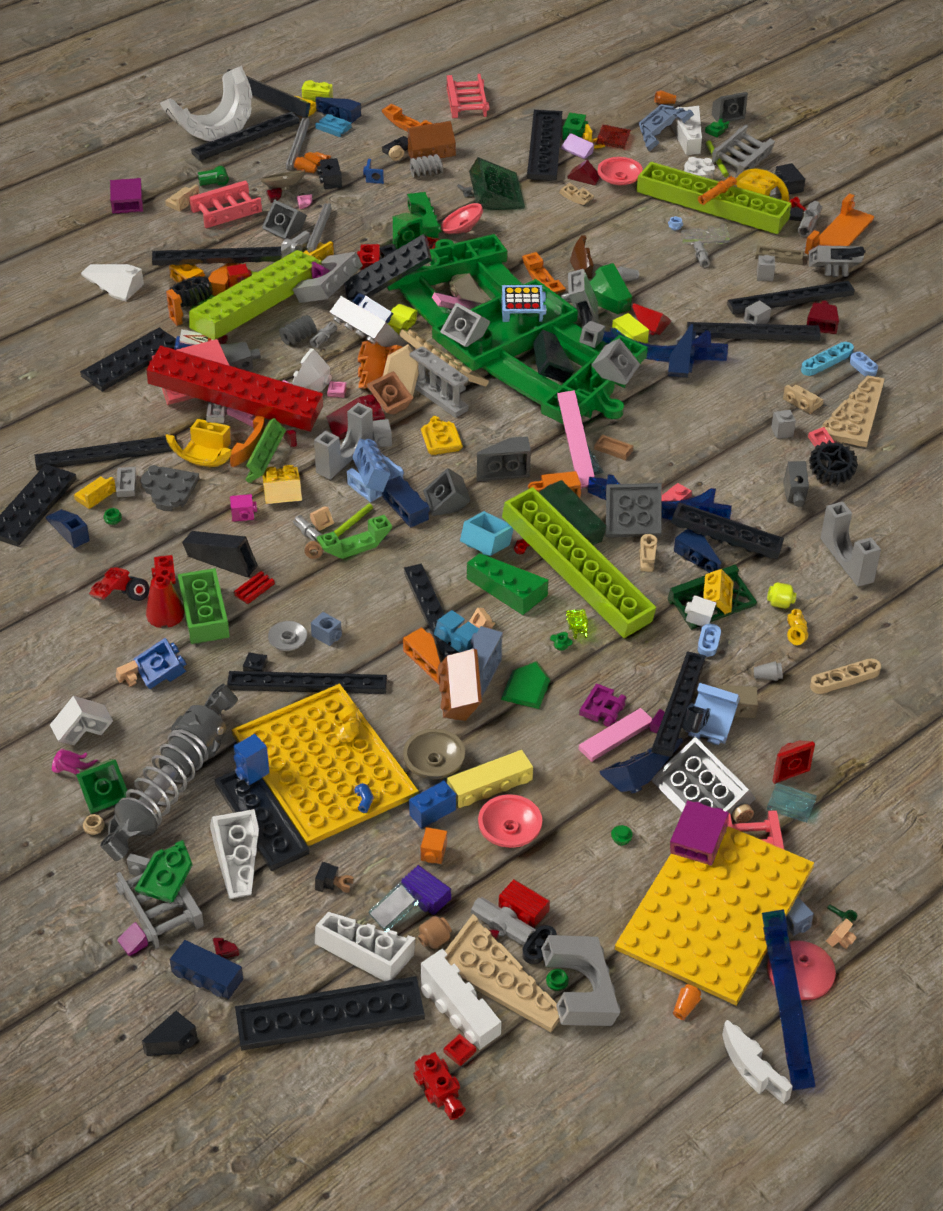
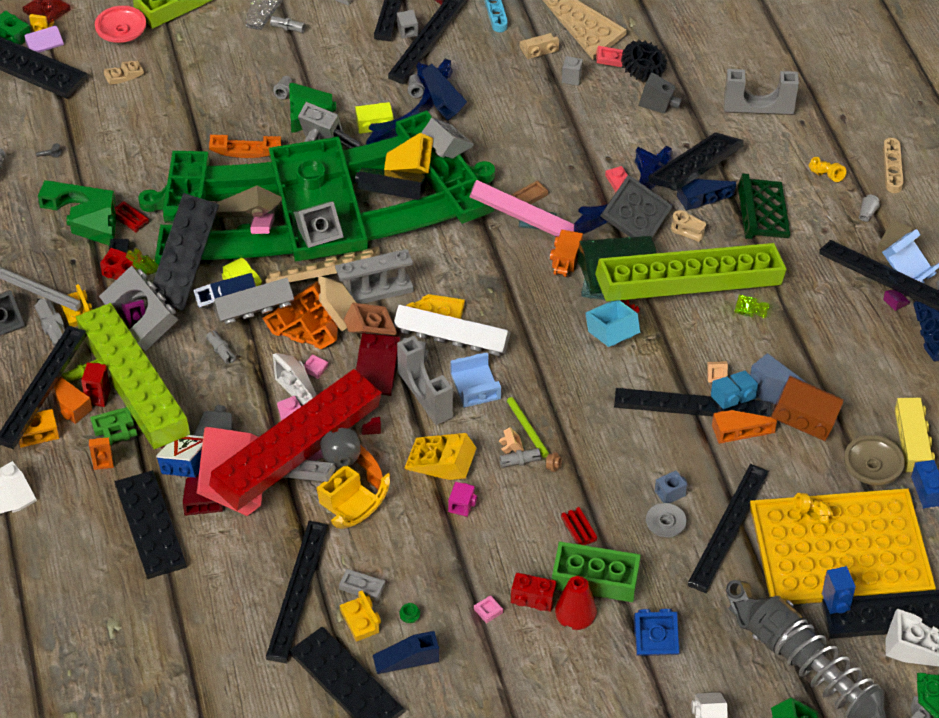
camera: 65 degrees left, 5 degrees up
red plate [89,567,150,601] -> none
light nougat tile [116,660,138,687] -> none
dark grey plate [141,465,200,511] -> none
black gear [170,276,213,308] -> none
black slope [182,531,258,577] -> none
black plate [243,652,268,672] -> none
bright green fence [245,418,286,483] -> none
dark grey piece [279,315,317,345] -> none
bright green slope [317,515,392,559] -> none
medium blue brick [352,439,391,492] -> none
blue arm [354,783,374,813] -> none
dark blue brick [382,476,430,528] -> none
dark grey slope [423,468,471,516] -> none
coral dish [441,203,483,234] -> none
green wedge [467,553,549,615] -> none
clear green slope [469,157,525,210] -> none
dark grey slope [476,436,531,481] -> none
green tile [501,661,550,709] -> none
panel [502,285,546,322] -> none
green plate [550,632,573,651] -> none
dark red slope [567,159,601,186] -> none
reddish brown slope [570,235,594,279] -> none
bright pink tile [578,708,652,762] -> none
light grey brick [579,321,606,348] -> none
magenta plate [579,683,627,727] -> none
red slope [632,303,671,336] -> none
light blue plate [668,216,683,230] -> none
black piece [682,703,711,733] -> none
white brick [685,595,716,627] -> none
light blue plate [698,624,721,657] -> none
yellow bracket [703,569,733,614] -> none
neon yellow head [767,582,796,609] -> none
none -> clear neon green plate [126,248,159,275]
none -> dark grey cylinder [320,428,361,468]
none -> yellow slope [384,133,433,174]
none -> brick [393,304,511,356]
none -> bright pink tile [474,595,503,624]

